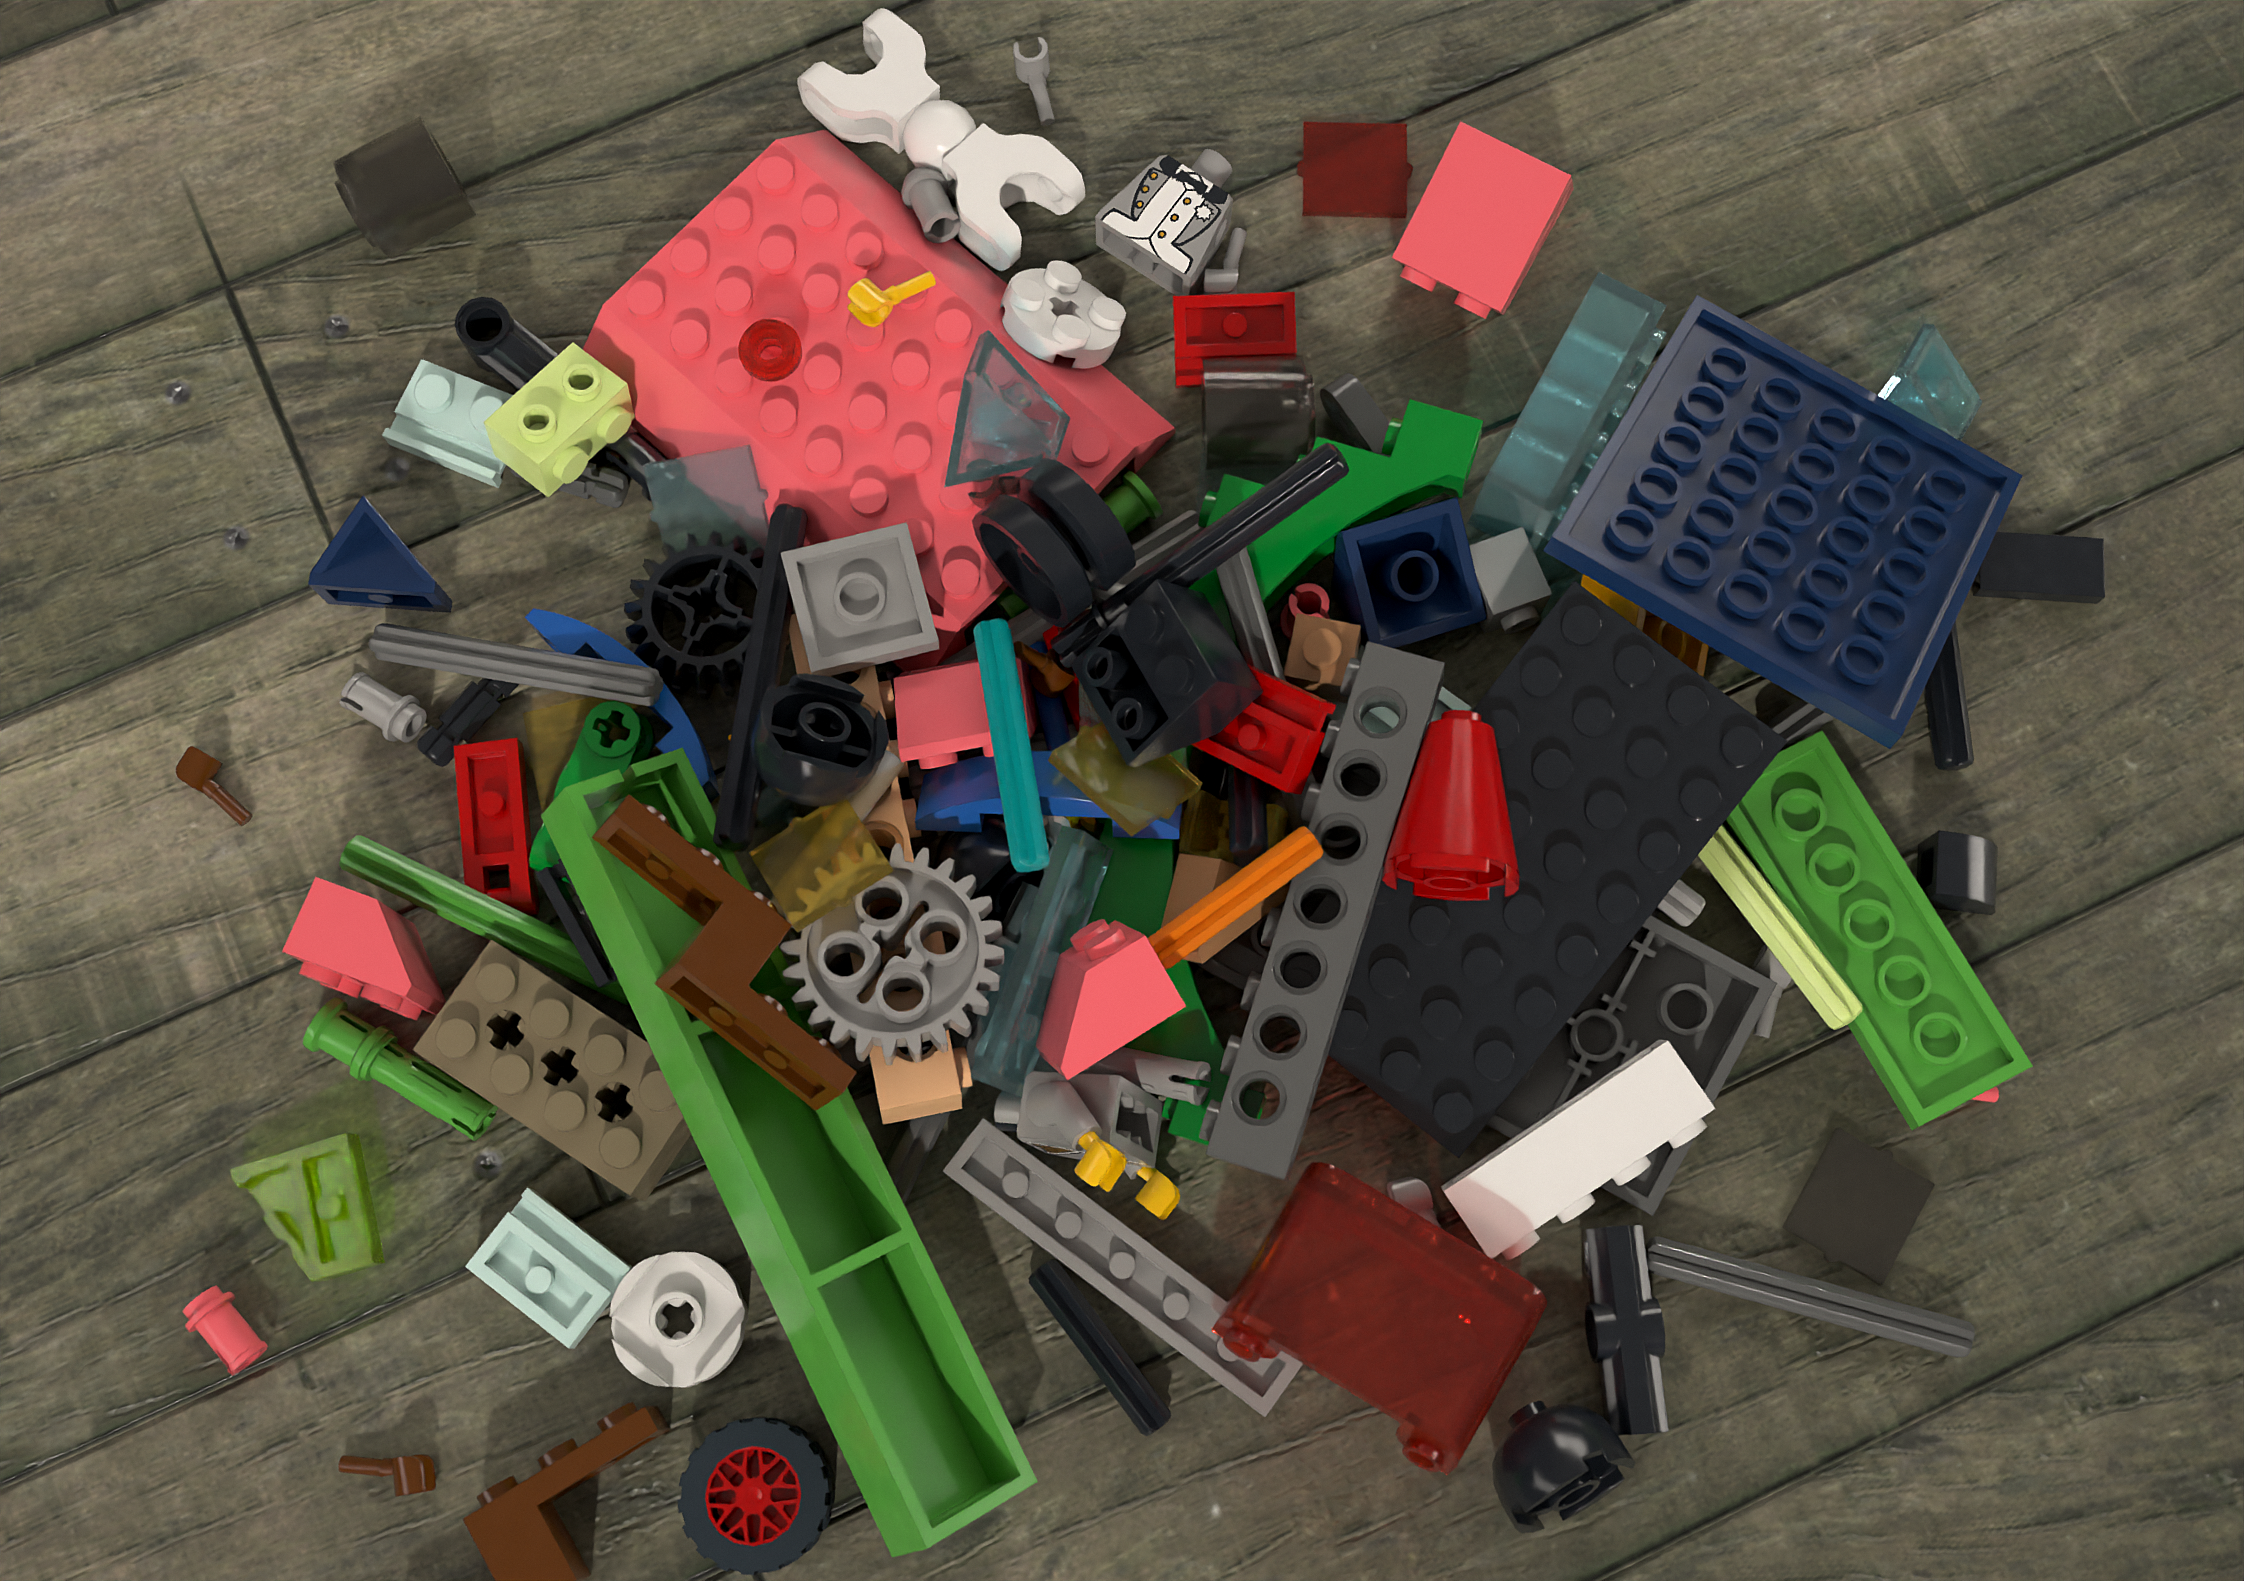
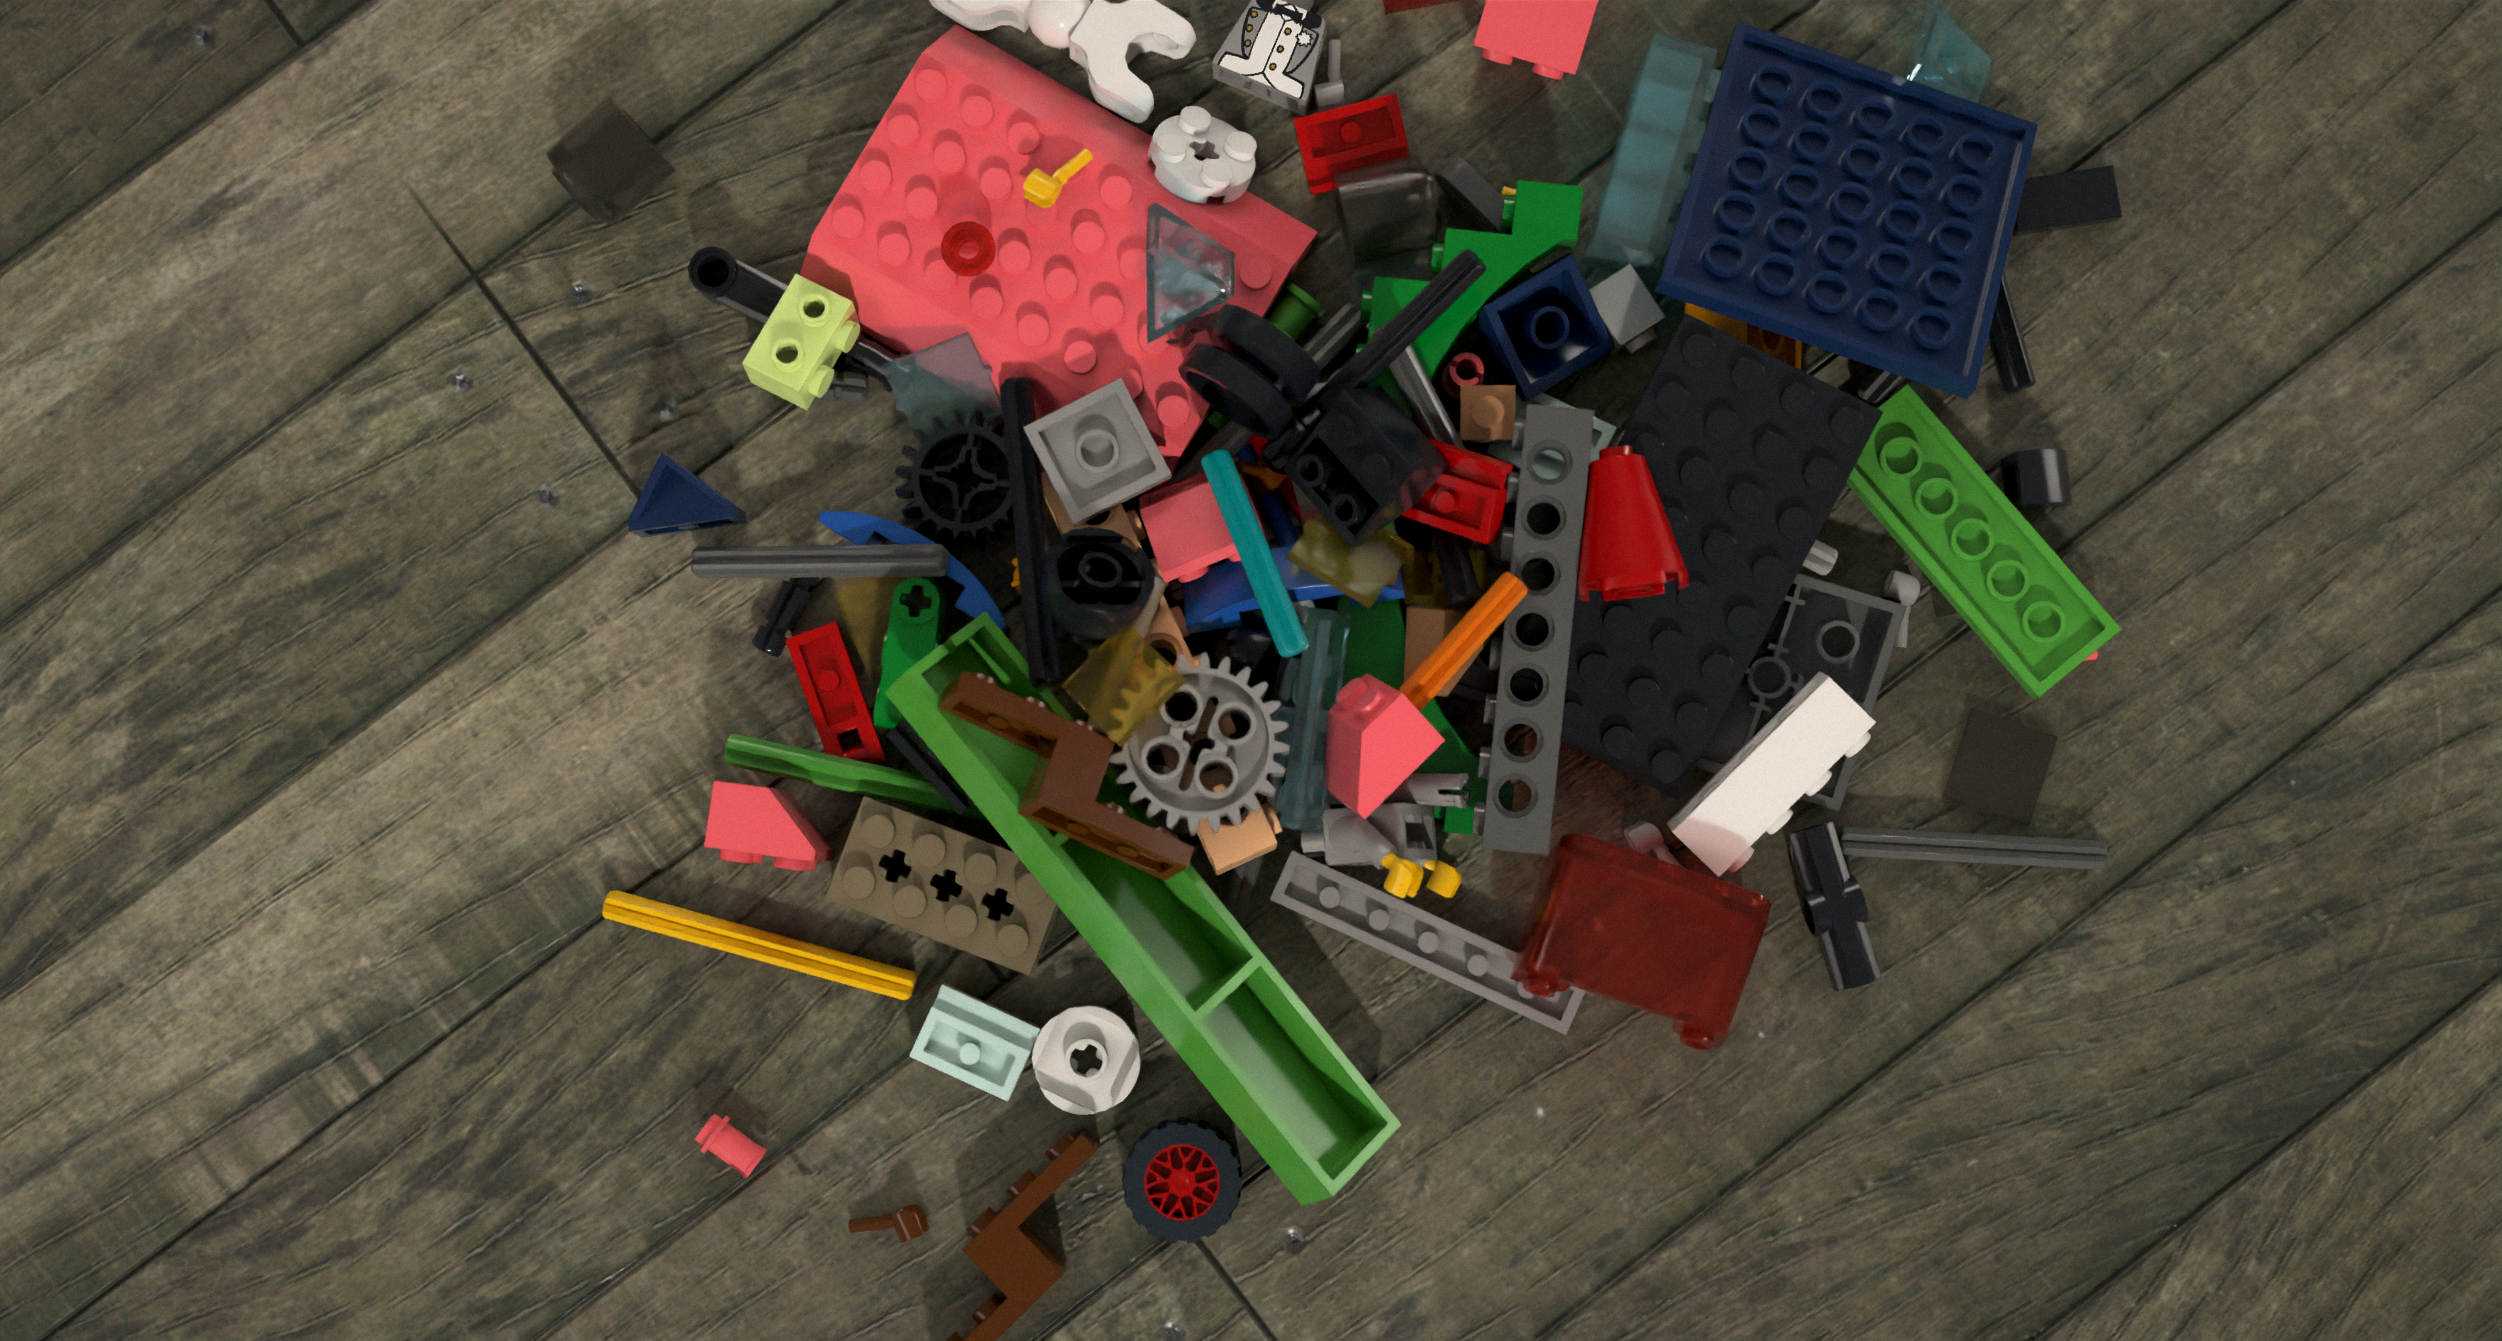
camera: 10 degrees left, 10 degrees up
reddish brown hand [176,746,253,826] -> none
clear neon green wing [230,1133,385,1282] -> none
bright green pin [303,997,498,1141] -> none
light grey pin [340,672,426,743] -> none
light aqua plate [382,359,513,488] -> none
light grey pin [901,167,961,243] -> none
black axle [1028,1259,1171,1436] -> none
black cylinder [1492,1401,1636,1533] -> none
yellowish green axle [1698,824,1863,1030] -> none
none -> yellow axle [602,890,916,1000]

